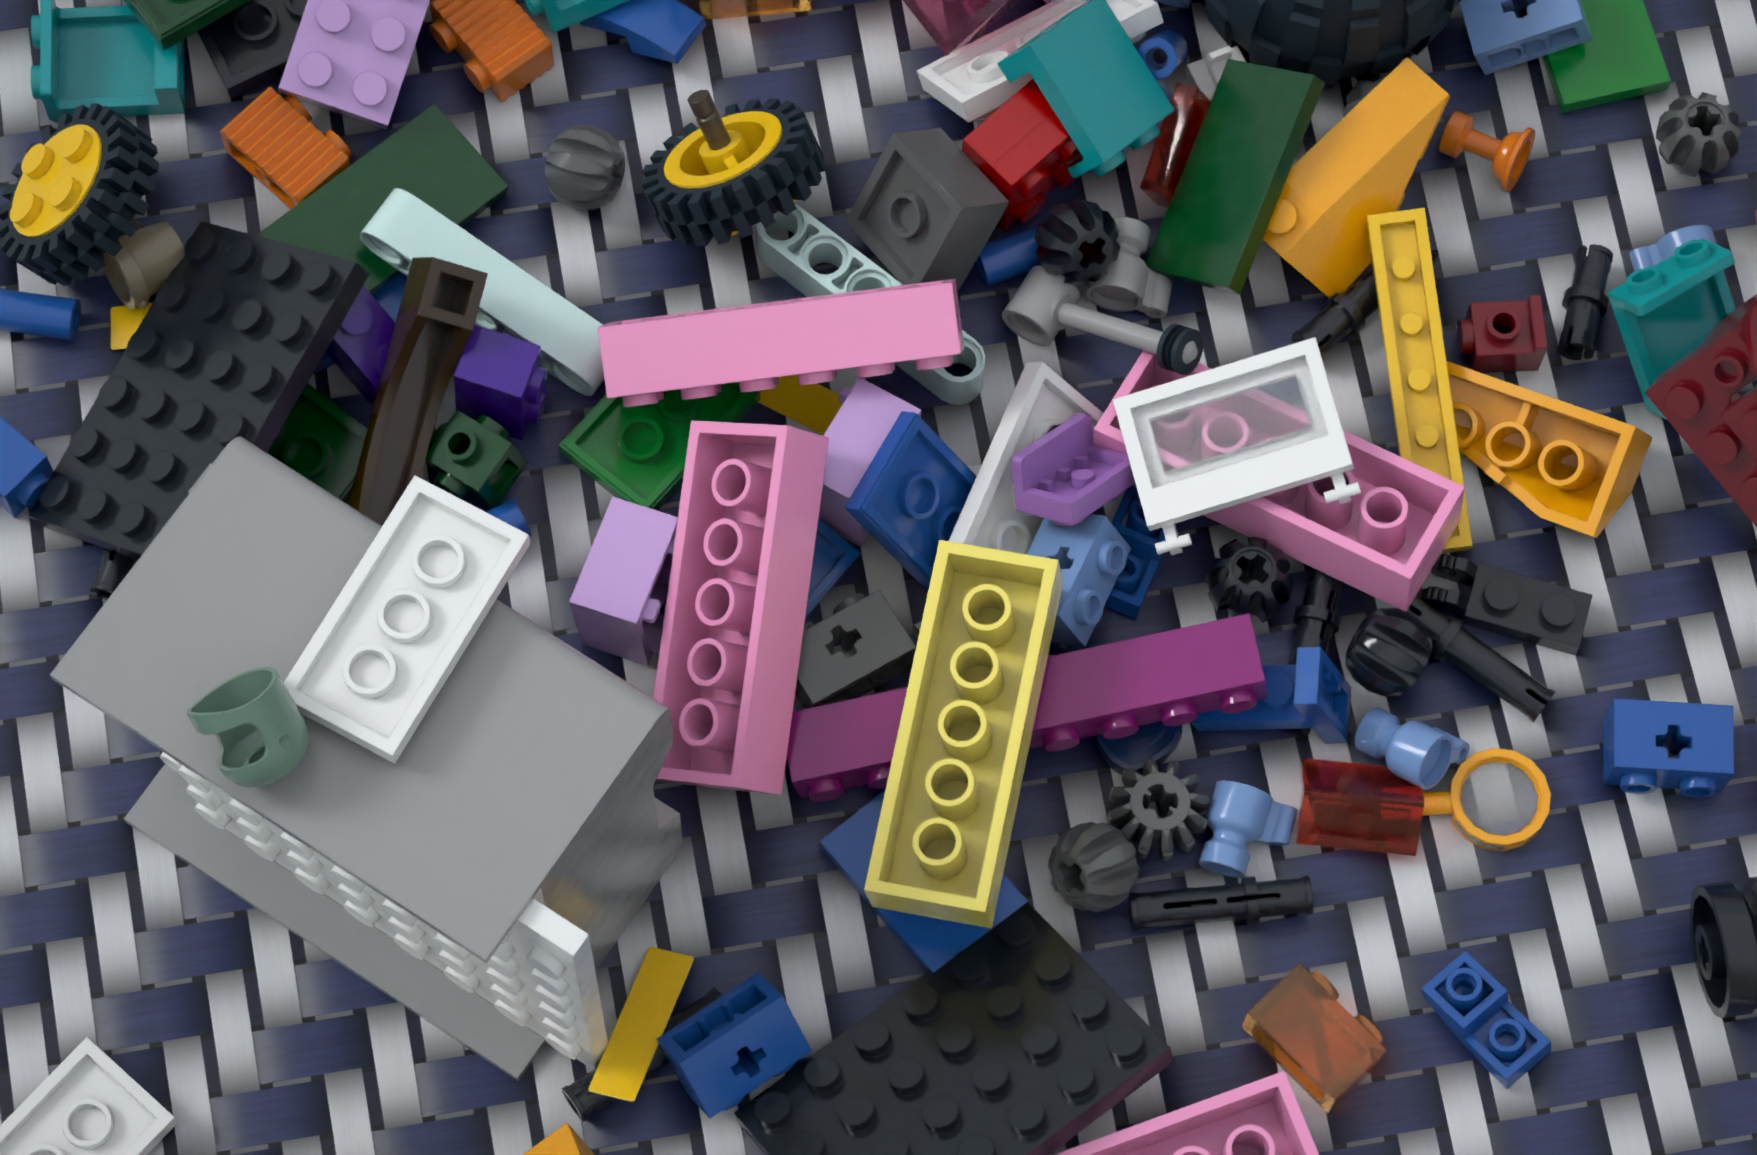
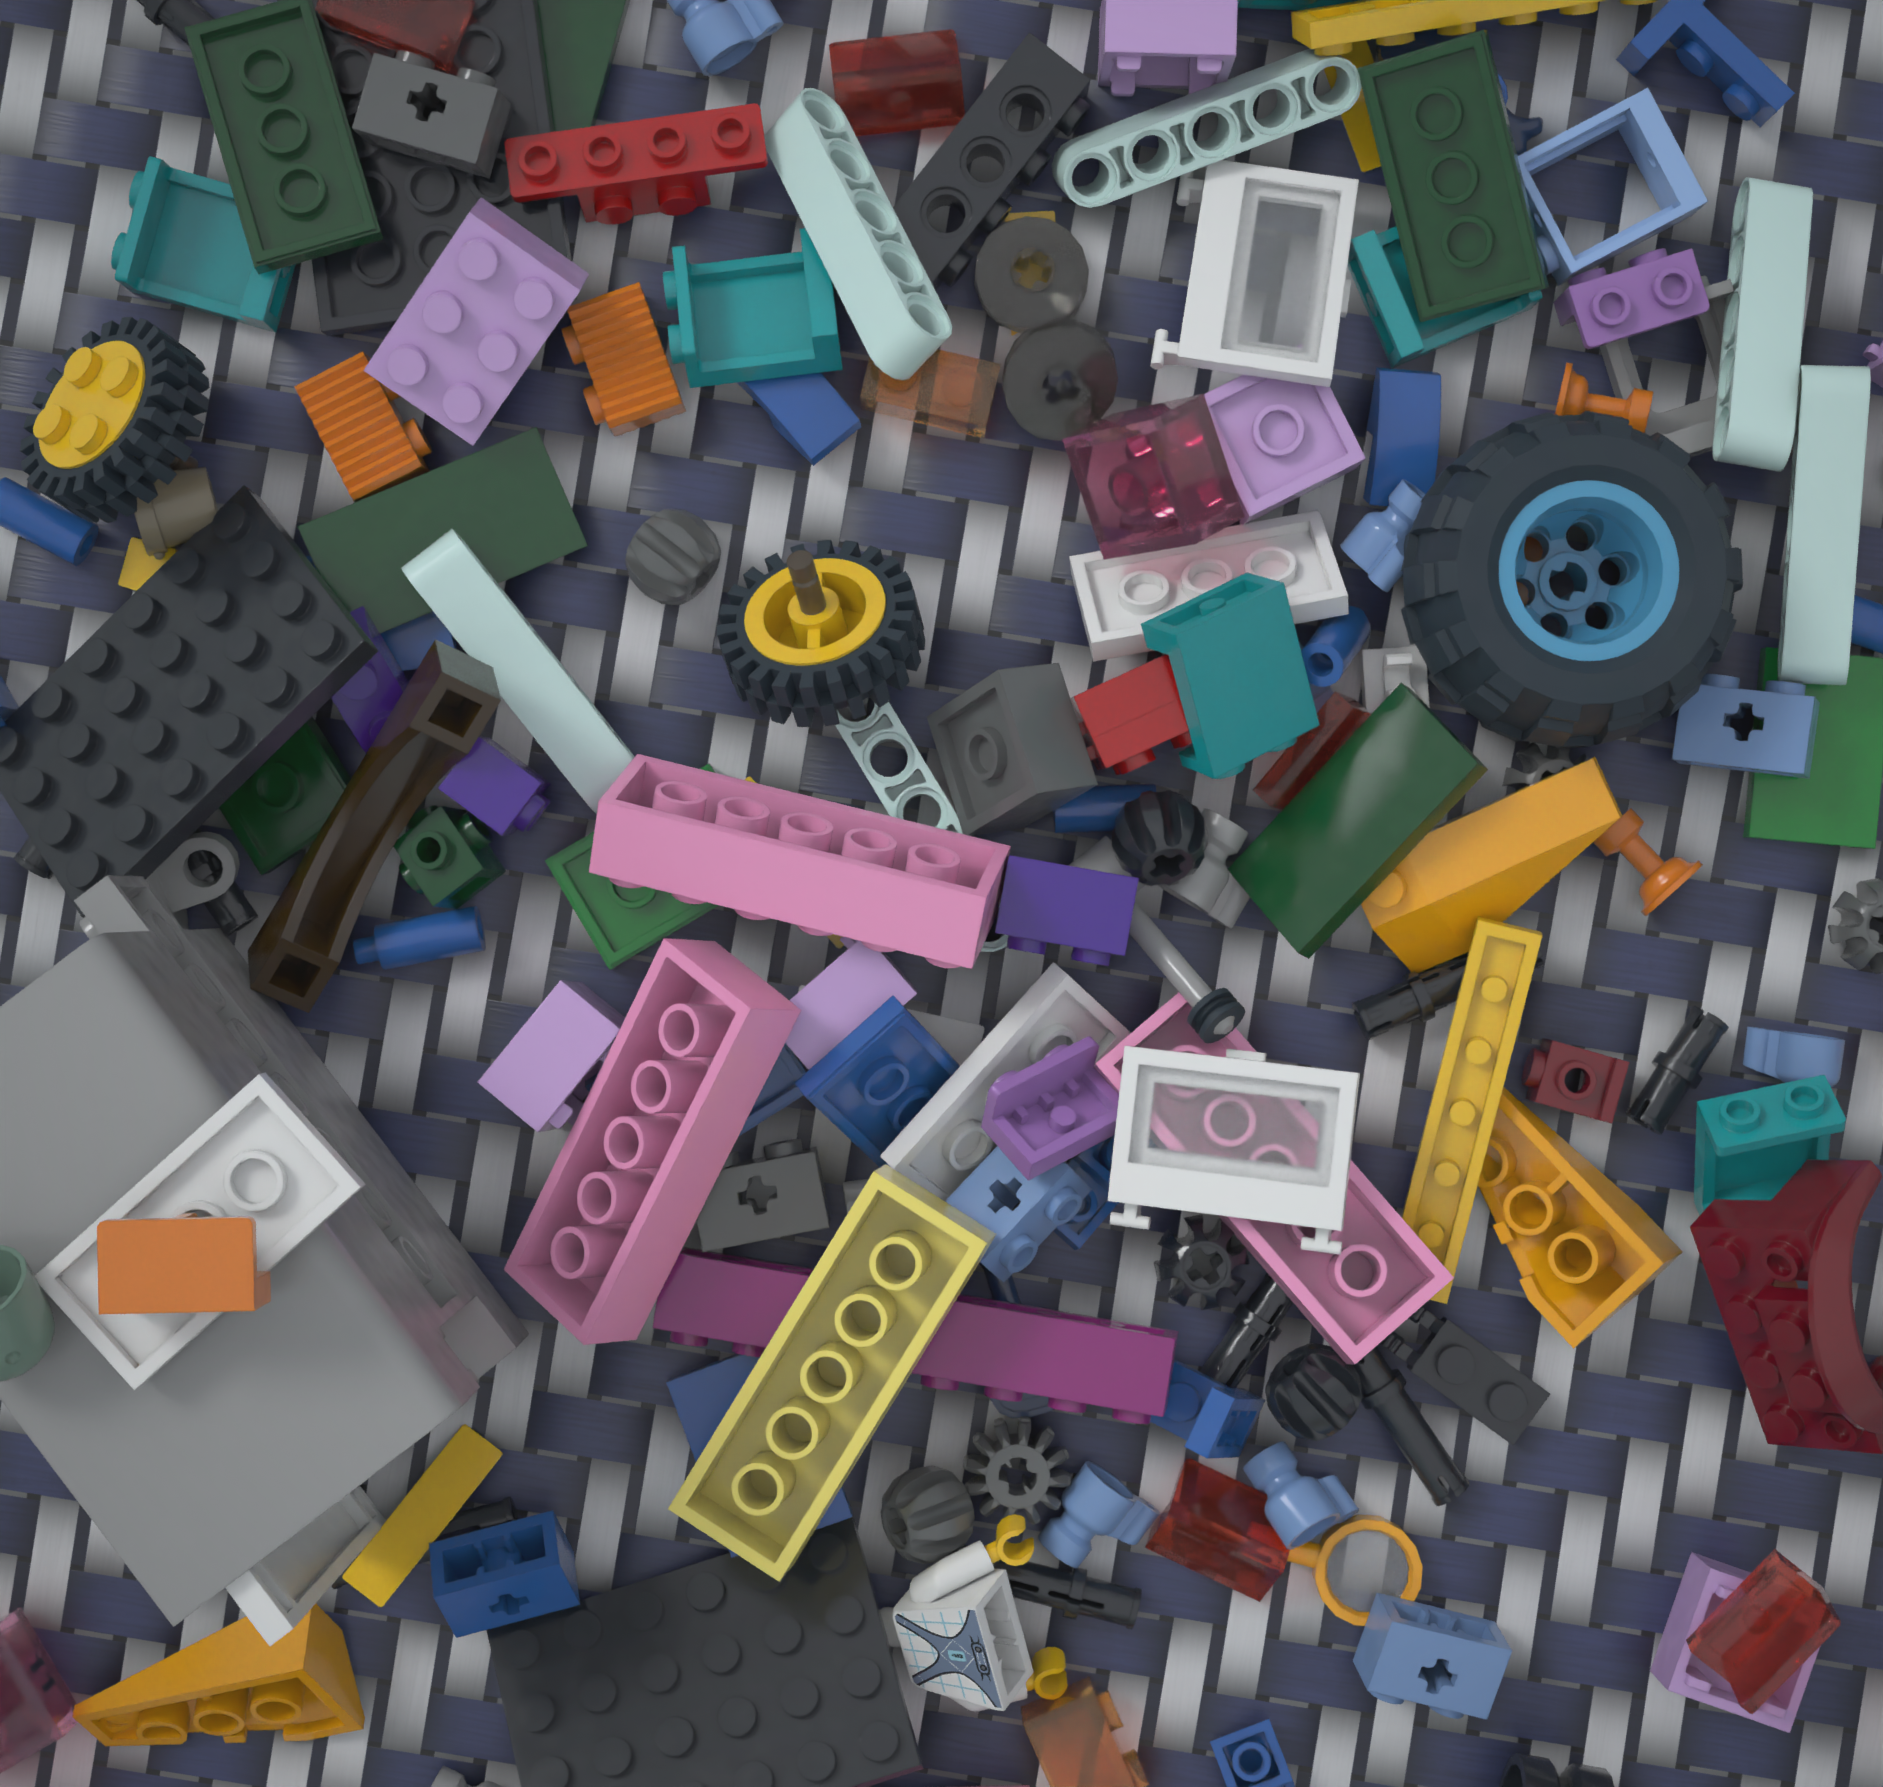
camera: 20 degrees right, 20 degrees up
blue brick [1603,698,1734,798] -> none
none -> orange panel [97,1213,271,1315]
none -> white torso [880,1514,1068,1712]
none -> dark purple brick [995,855,1139,966]
none -> medium blue brick [1353,1593,1512,1720]

